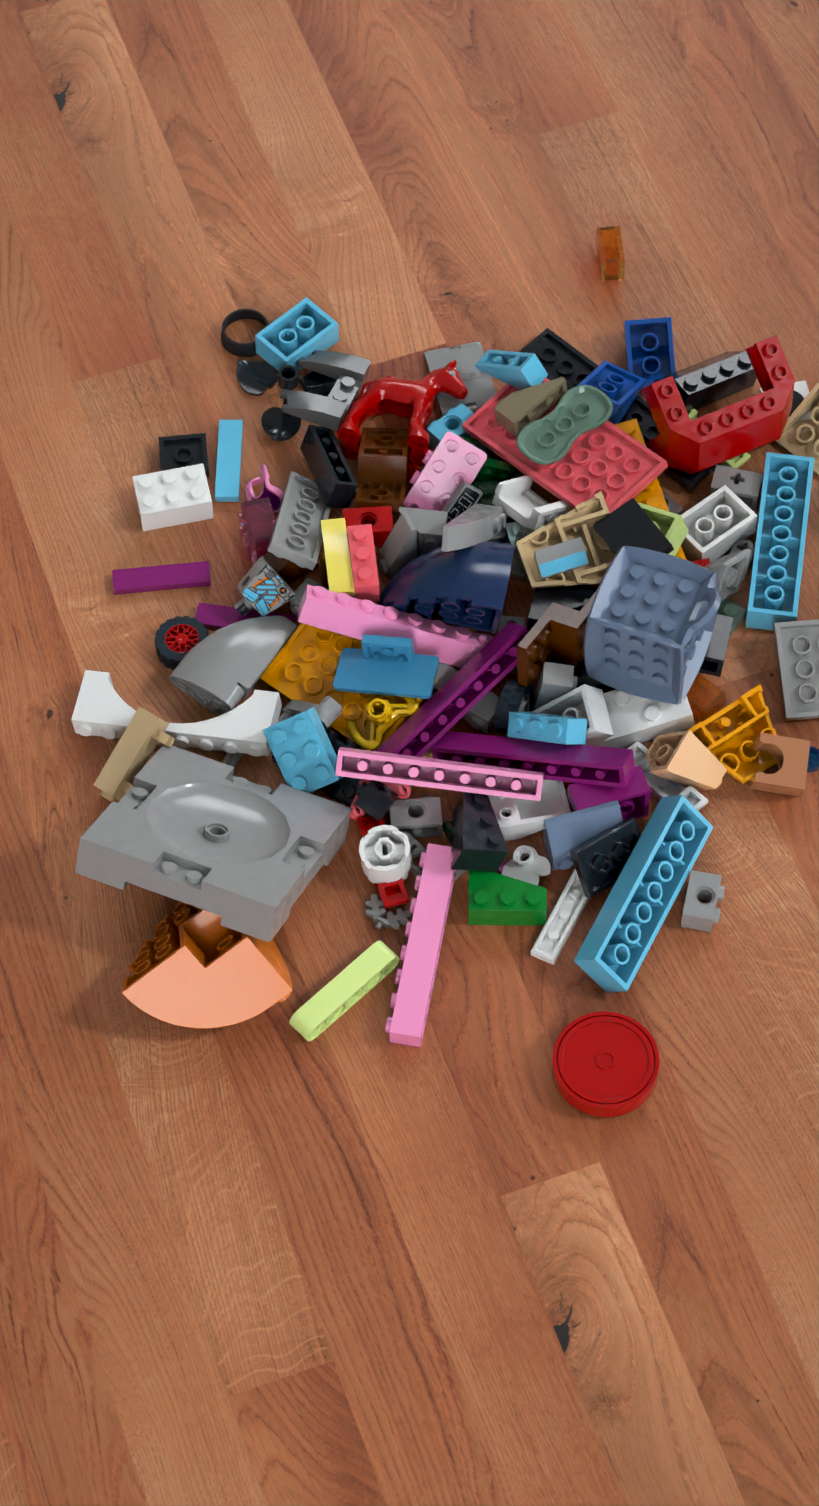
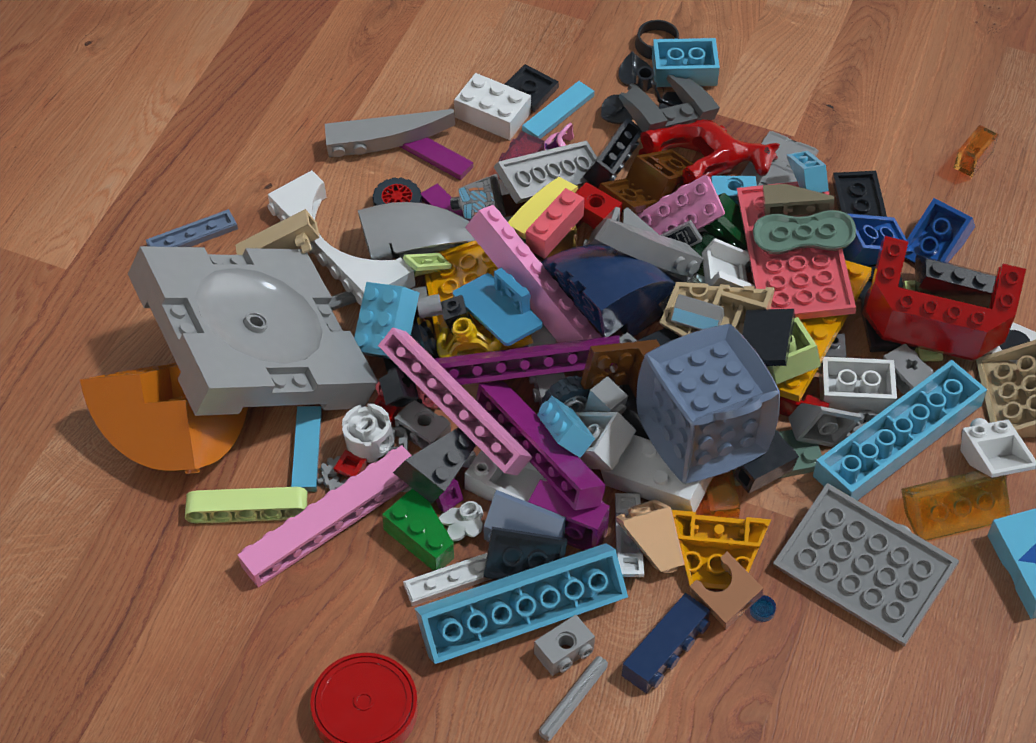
camera: 40 degrees right, 5 degrees down
none -> sand blue tile [146,209,238,247]
none -> medium azure tile [291,406,322,492]
none -> light grey slope [325,109,455,157]
none -> yellowish green slope [403,253,452,277]
none -> black bracket [441,295,474,335]
none -> light grey axle [539,656,608,741]
none -> dark blue brick [621,593,710,694]

